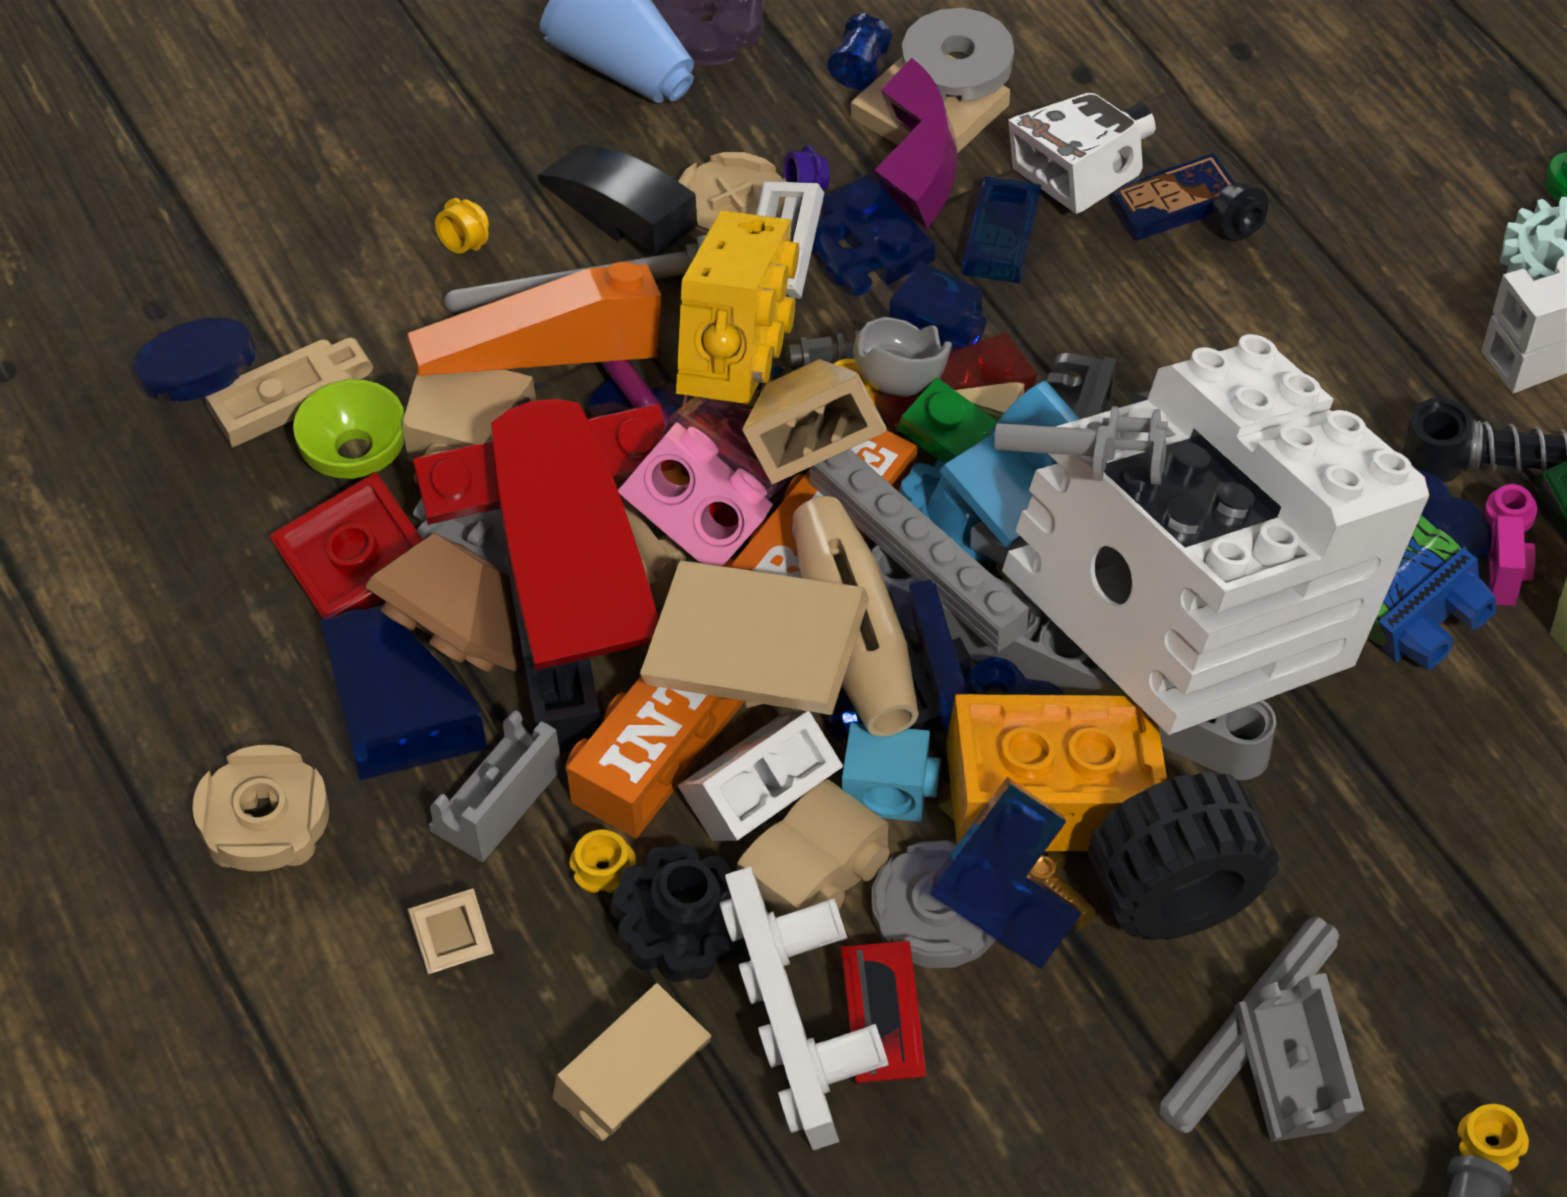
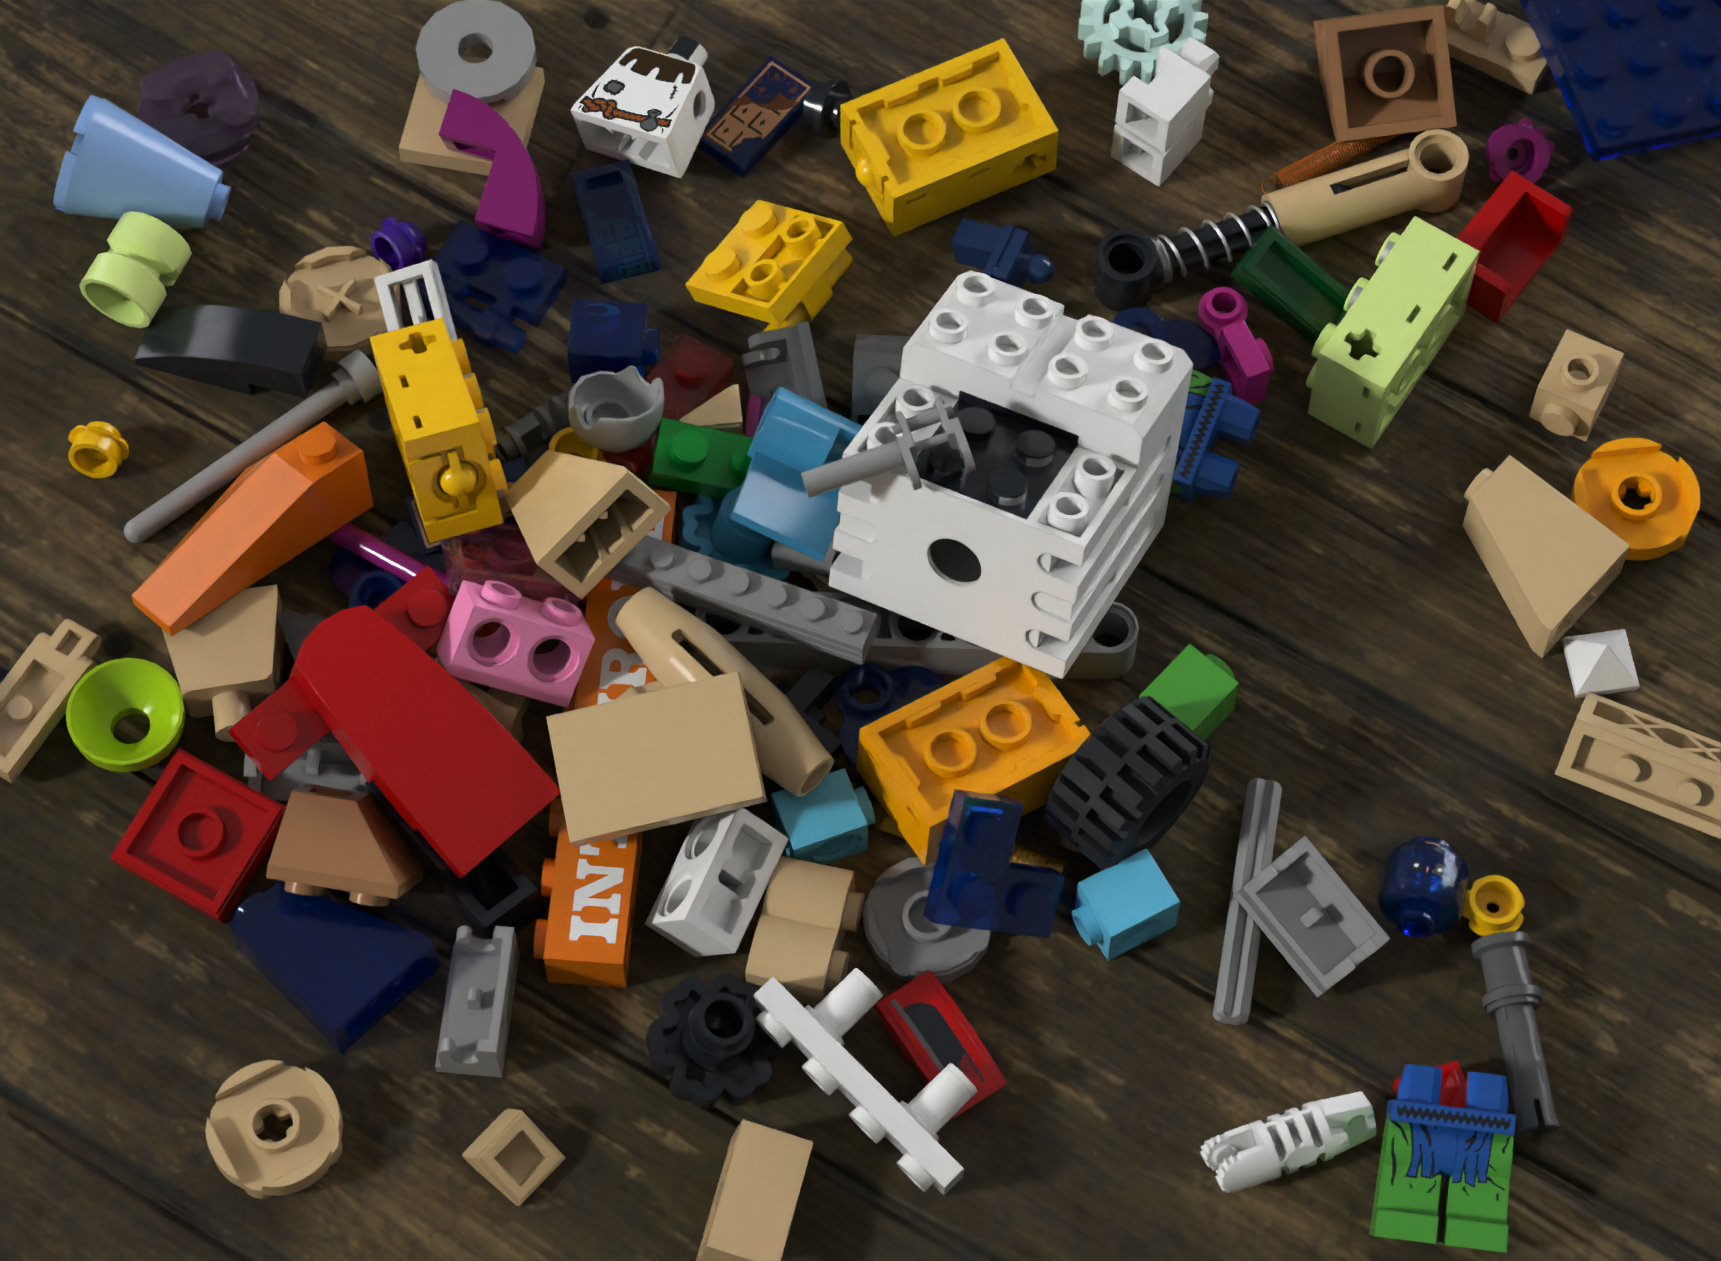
camera: 30 degrees left, 10 degrees up
yellow plate [569,830,636,893] -> none
clear blue bush [827,13,892,89] -> none
clear blue tile [909,579,966,726] -> none
none -> yellowish green wheel [79,211,192,328]
none -> yellow plate [685,200,853,332]
none -> yellow piece [840,38,1059,237]
none -> dark blue piece [951,218,1055,289]
none -> medium azure brick [1072,848,1180,961]
none -> bright green brick [1139,644,1239,740]
none -> clear blue head [1378,836,1469,938]

